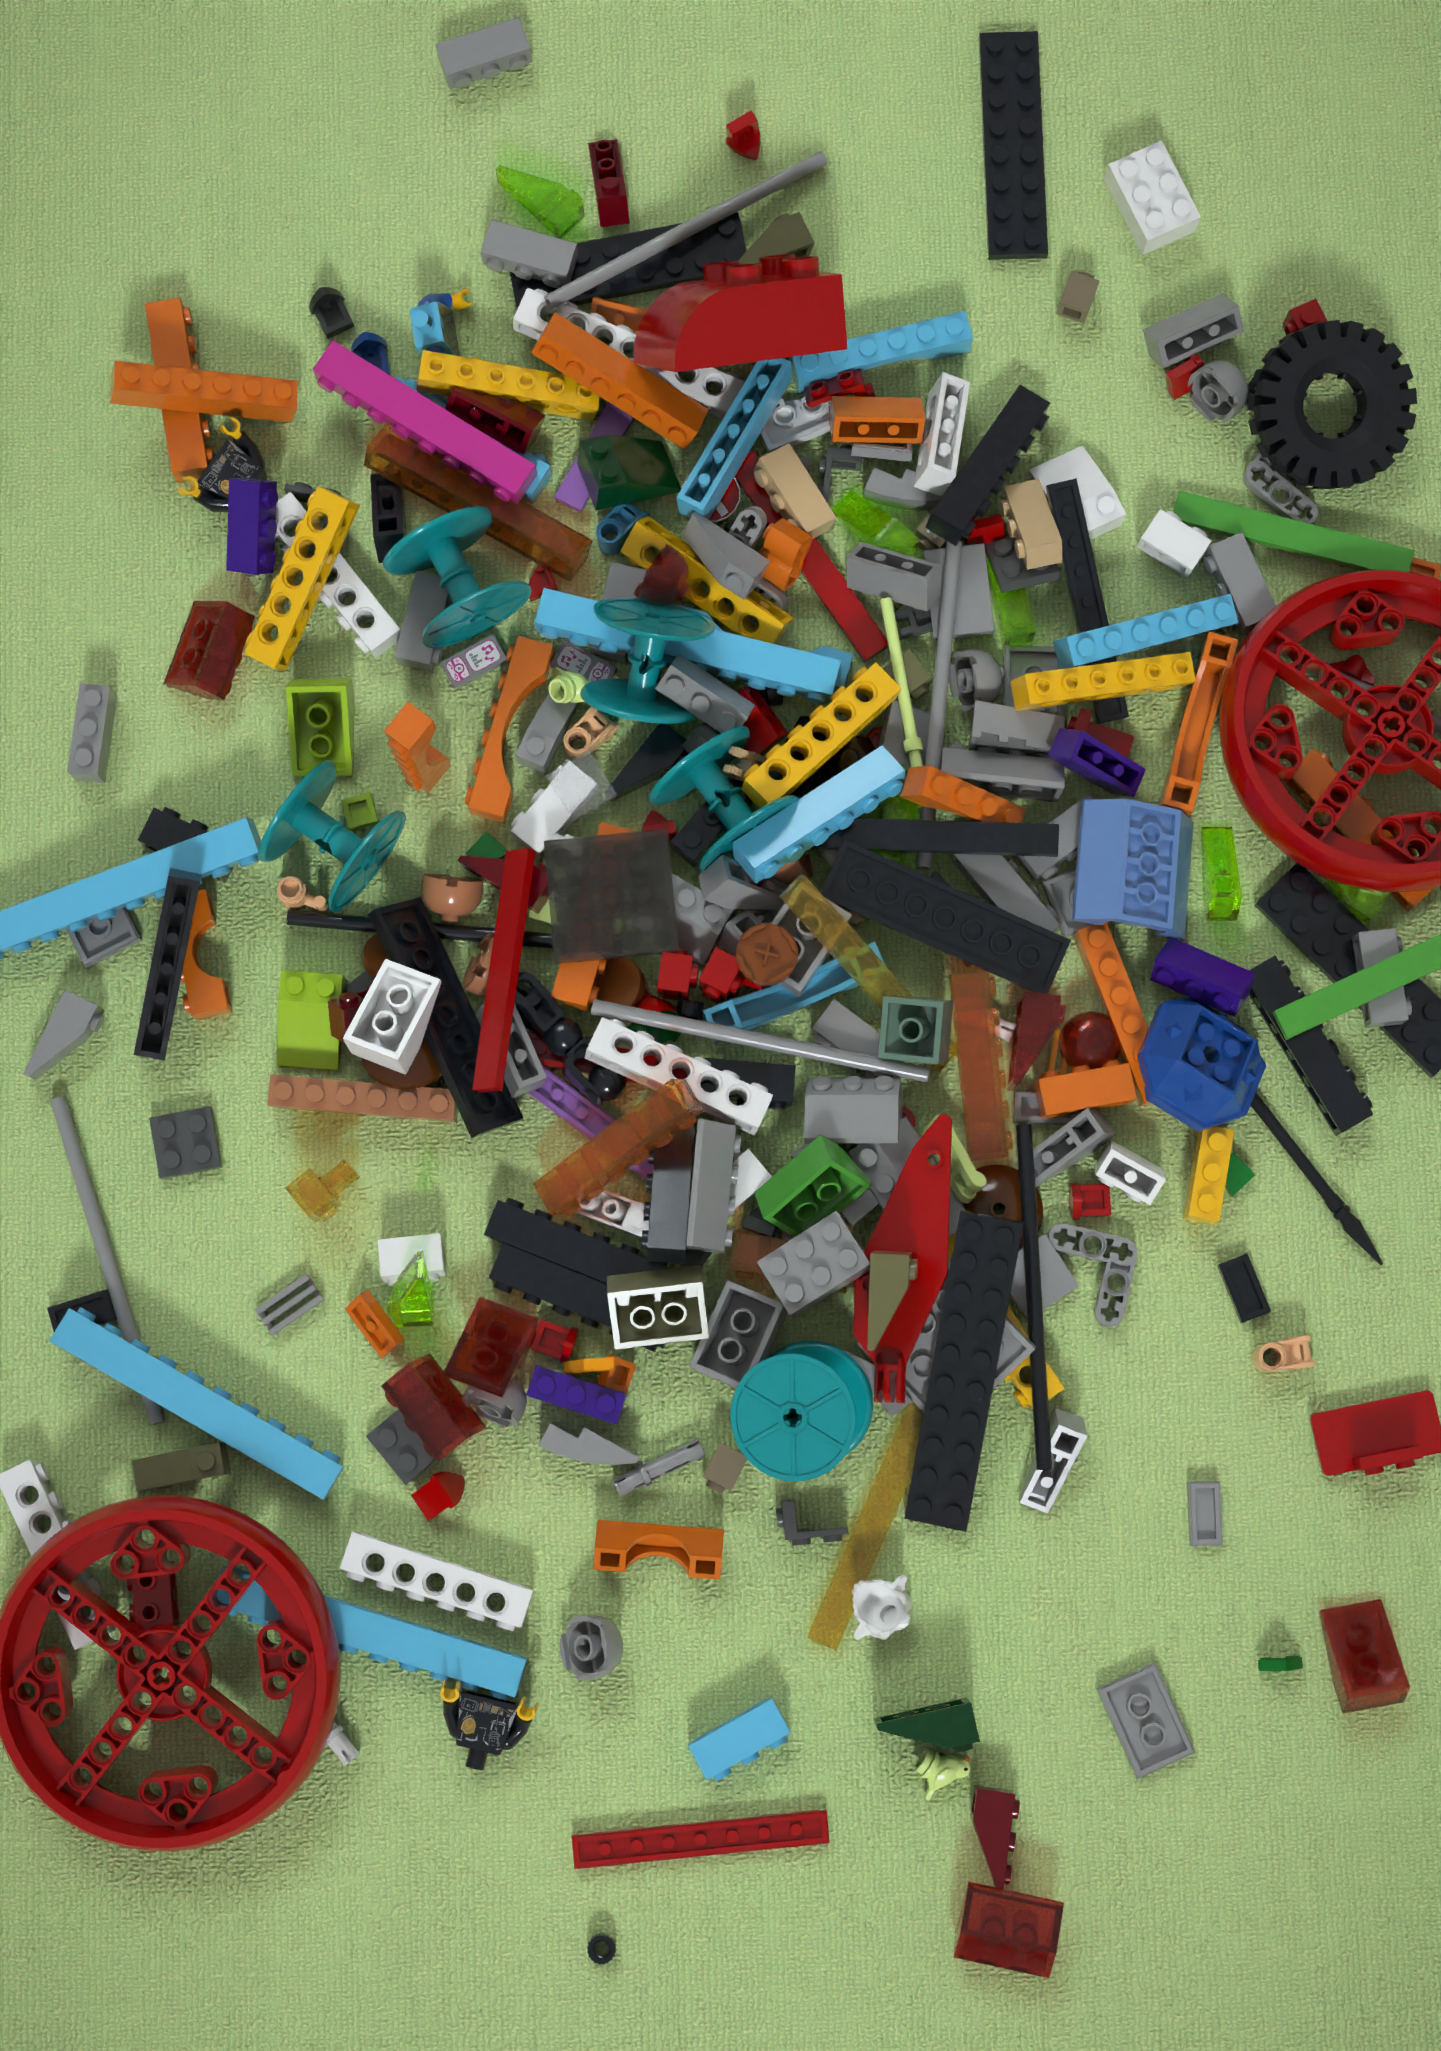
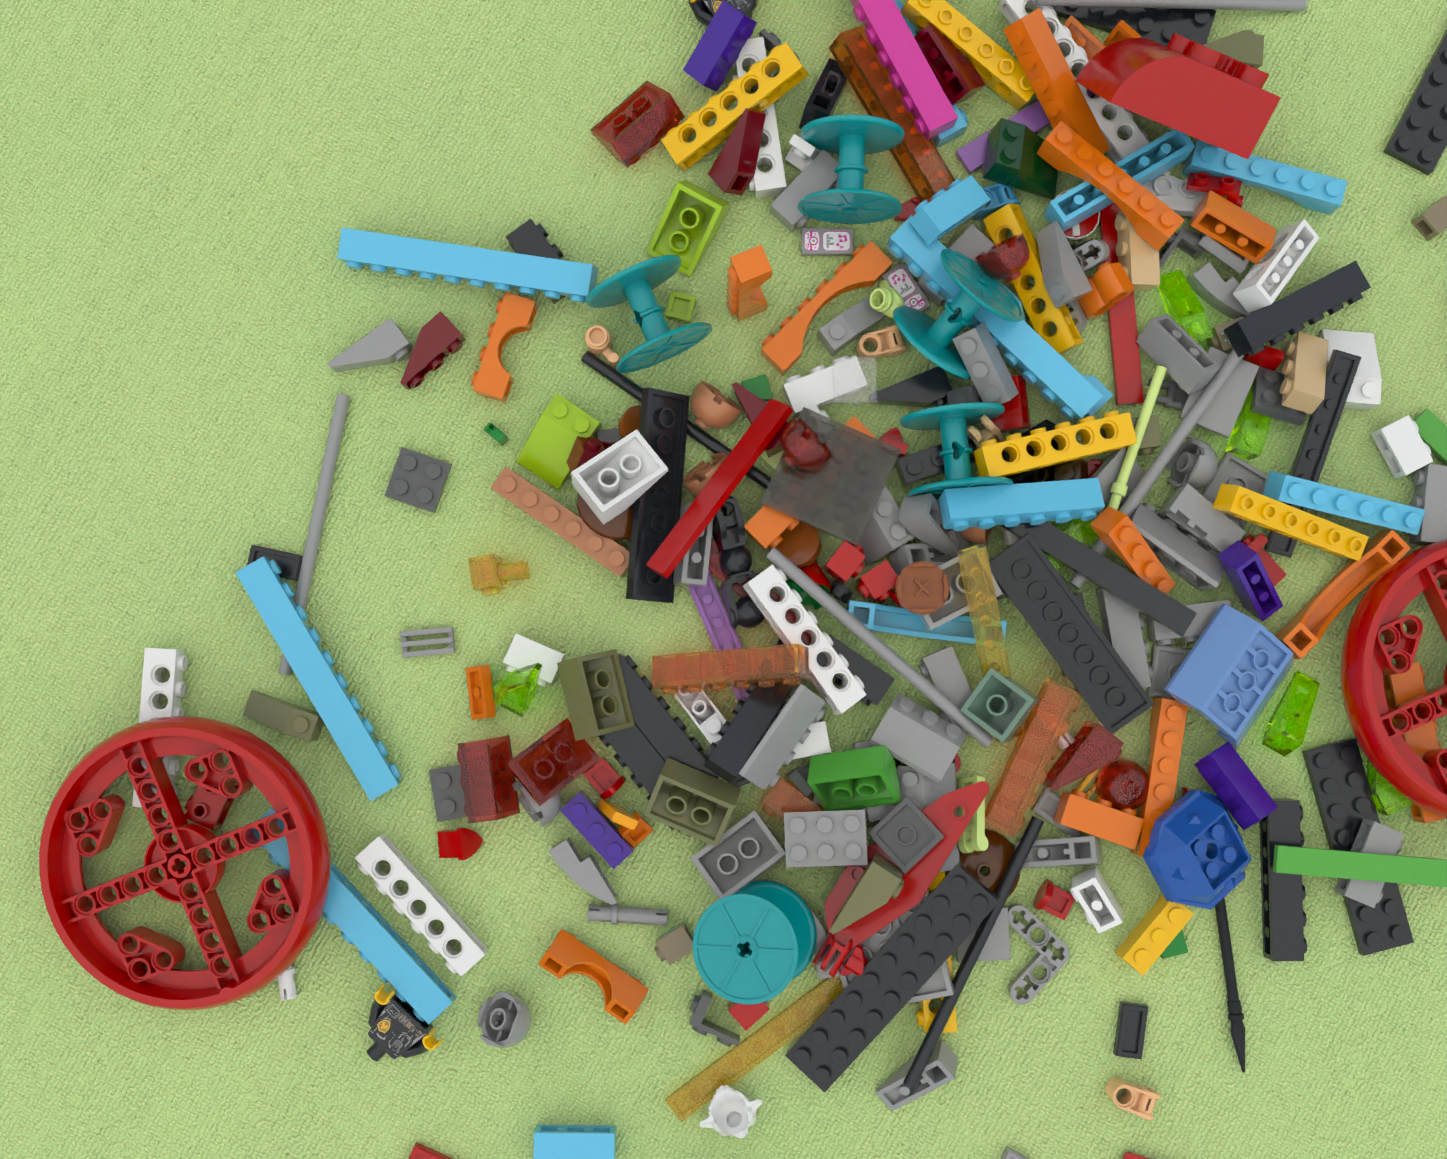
camera: 25 degrees right, 5 degrees up
light grey tile [66,907,142,969] -> none
light grey brick [67,683,117,783] -> none
black brick [134,868,201,1061] -> none
black axle [765,687,783,707] -> none
none -> dark red slope [400,311,466,390]
none -> green tile [483,423,508,446]
none -> olive slope [557,649,635,741]
none -> dark red slope [708,108,766,196]
none -> red brick [728,1001,770,1031]
none -> clear red cylinder [780,417,833,470]
none -> white bracket [785,134,820,171]
none -> red piece [839,944,868,976]
none -> dark grey plate [868,797,945,874]
none -> medium azure brick [909,175,991,246]
none -> orange arch [1036,121,1184,251]
none -> orange plate [1104,20,1141,46]

